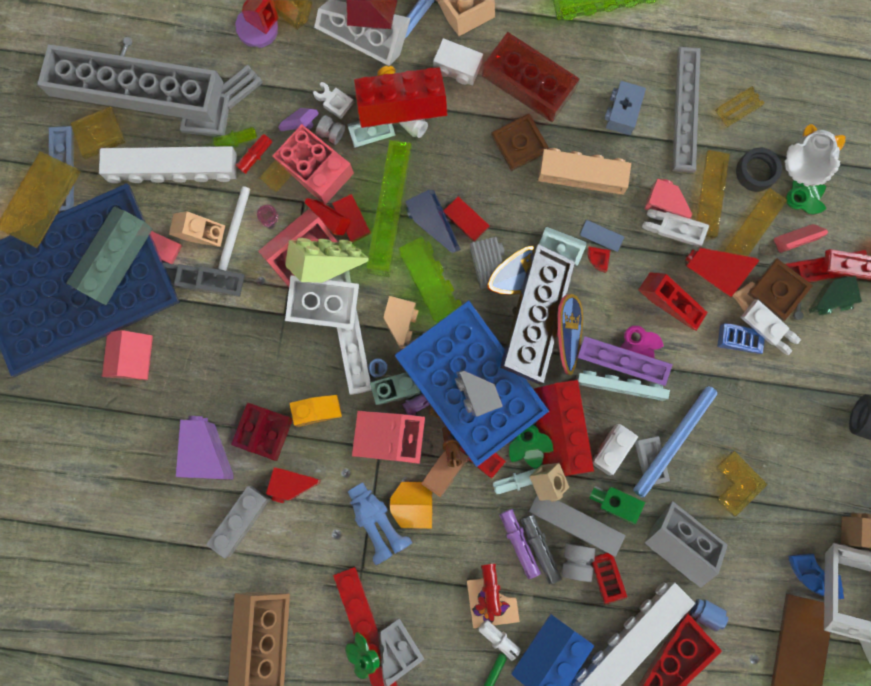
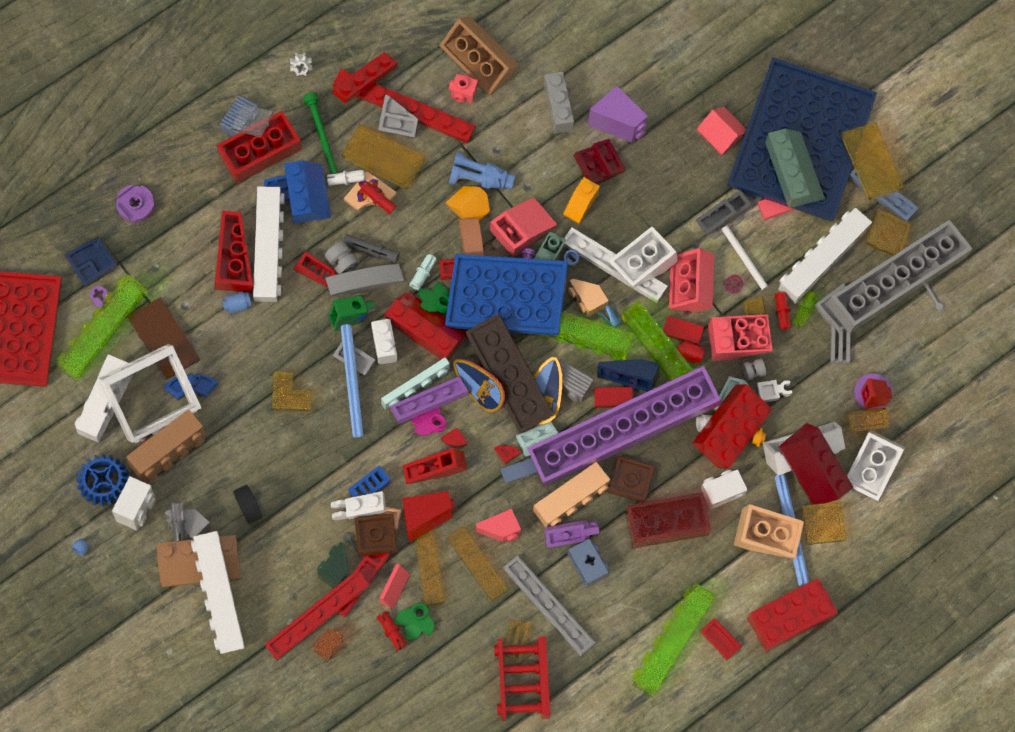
camera: 130 degrees right, 10 degrees down
light nougat slope [169,211,225,247] -> none
red slope [266,467,321,503] -> none
medium lavender piece [278,108,319,131] -> none
yellowish green slope [285,238,369,283] -> none
red slope [305,198,351,235] -> none
green plate [345,632,380,679] -> none
reddish brown axle [442,425,462,467] -> none
light grey slope [455,370,502,417] -> none
medium lavender pin [499,509,541,579] -> none
tan brick [529,463,569,502] -> none
white hinge [642,209,709,248] -> none
light grey slope [645,501,728,588] -> none
black tyre [736,147,782,192] -> none
white hair [784,124,846,187] -> none
none -> clear yellow plate [341,124,425,190]
none -> red pin [377,611,408,651]
none -> red tile [441,428,468,447]
none -> coral brick [449,74,478,104]
none -> red fence [494,636,550,721]
none -> medium lavender brick [527,366,721,487]
none -> medium lavender hinge [544,521,599,548]
none -> flat silver piece [597,303,623,332]
none -> red brick [676,340,705,364]

